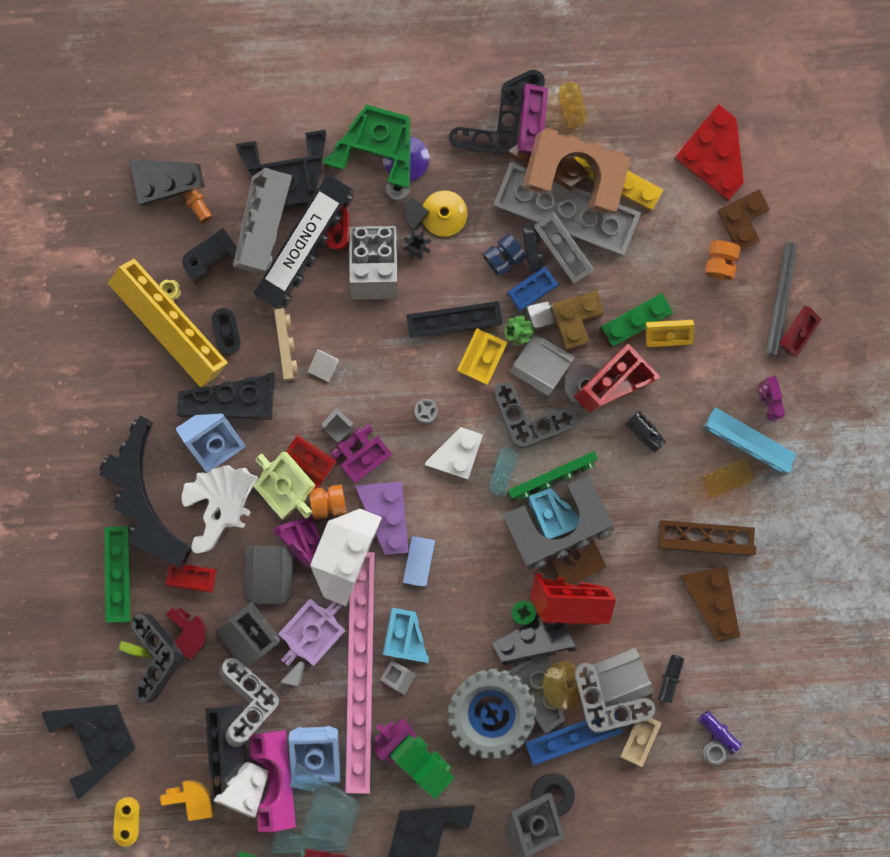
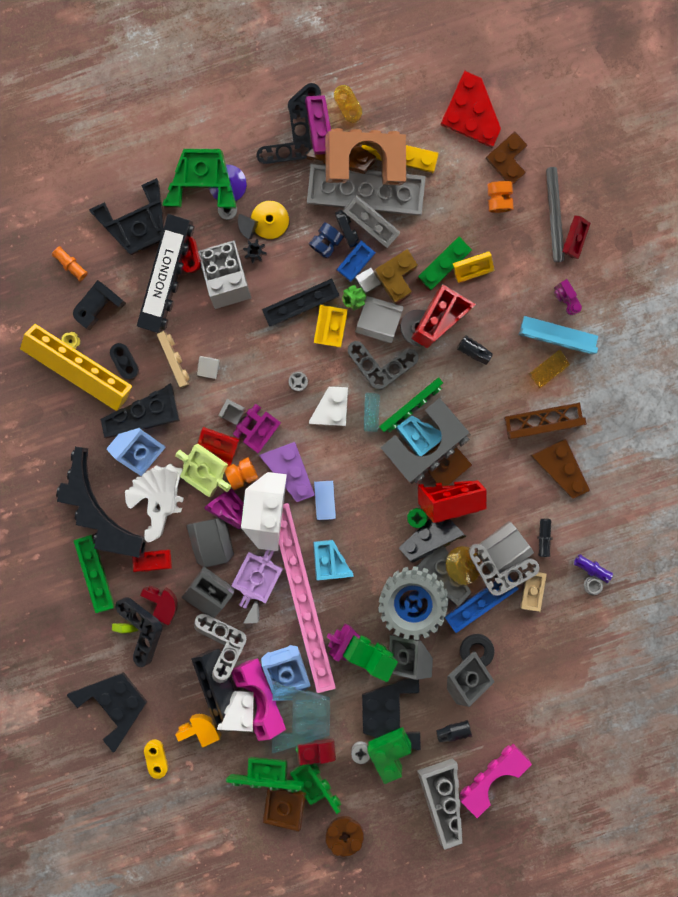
camera: 10 degrees left, 5 degrees up
black wing [129,159,205,205] -> none
light grey wedge [233,168,292,274] -> none
light grey slope [380,660,416,694] -> none
none -> dark grey slope [389,635,433,680]

